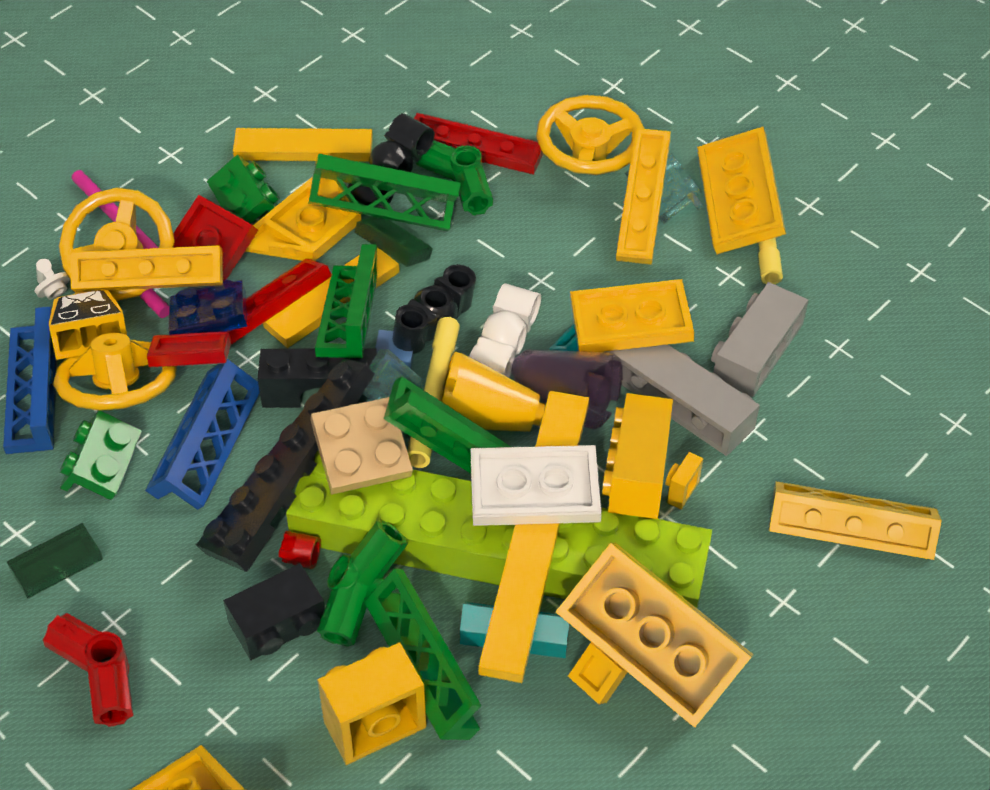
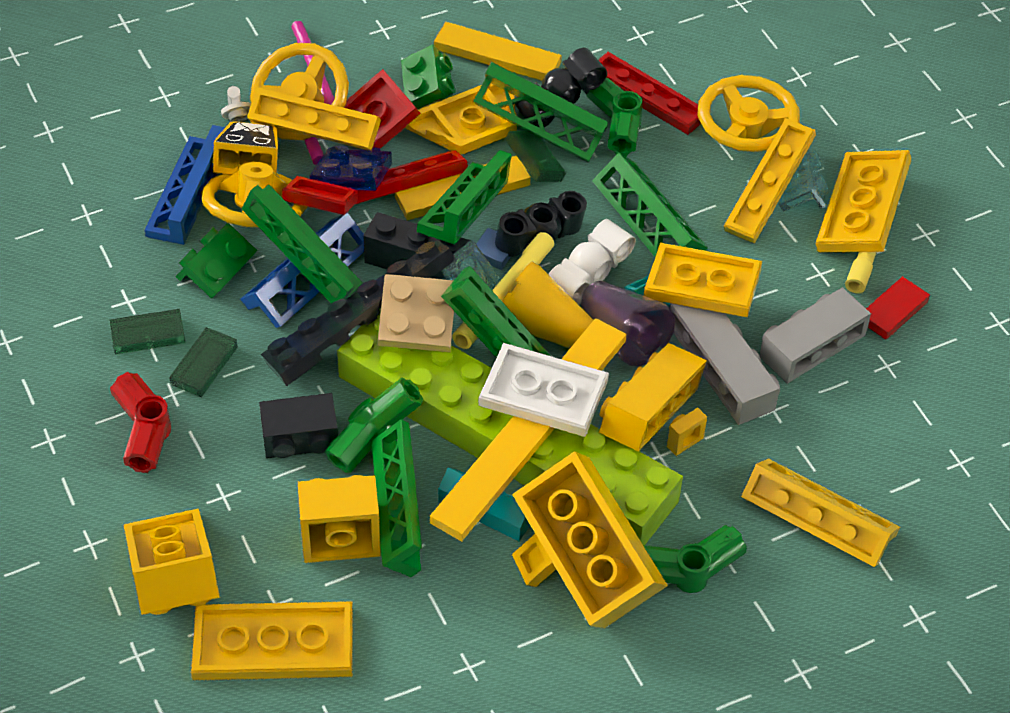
camera: 20 degrees right, 0 degrees up
red hose [278,531,321,569] -> none
none -> clear green tile [169,327,238,397]
none -> green fence [242,185,363,304]
none -> green fence [592,153,708,257]
none -> green piece [643,525,747,593]
none -> red tile [866,276,930,340]

